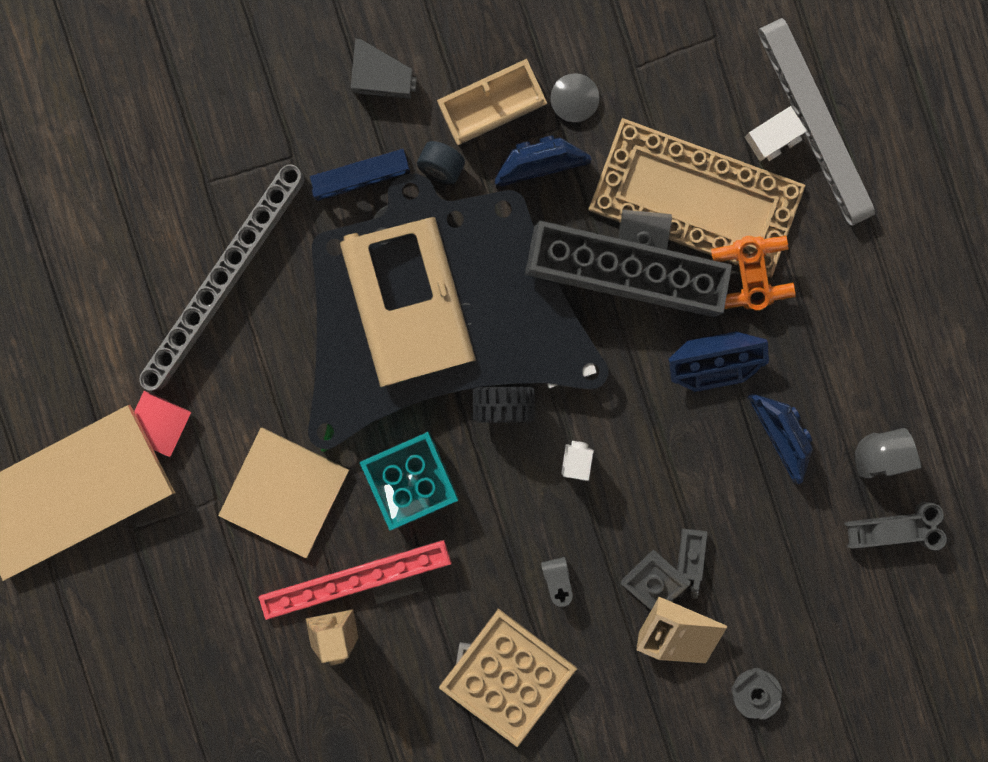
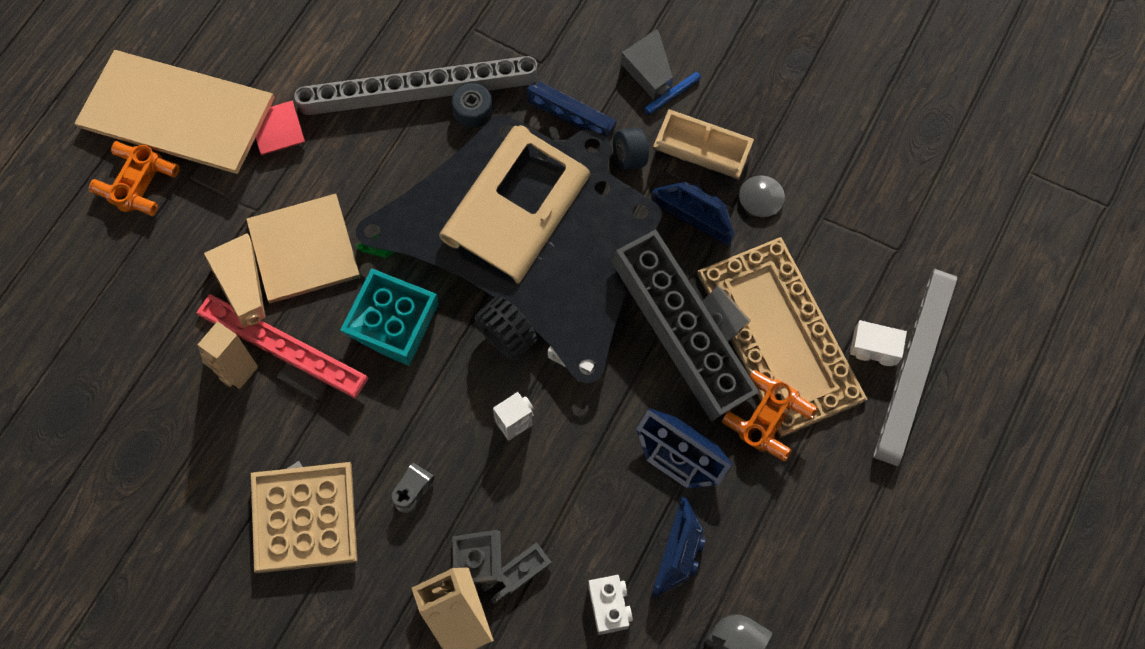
camera: 40 degrees right, 20 degrees down
none -> orange piece [89,141,180,216]
none -> tan slope [204,233,265,328]
none -> black wheel [452,83,493,128]
none -> white brick [588,575,633,635]
none -> blue bar [644,72,701,115]

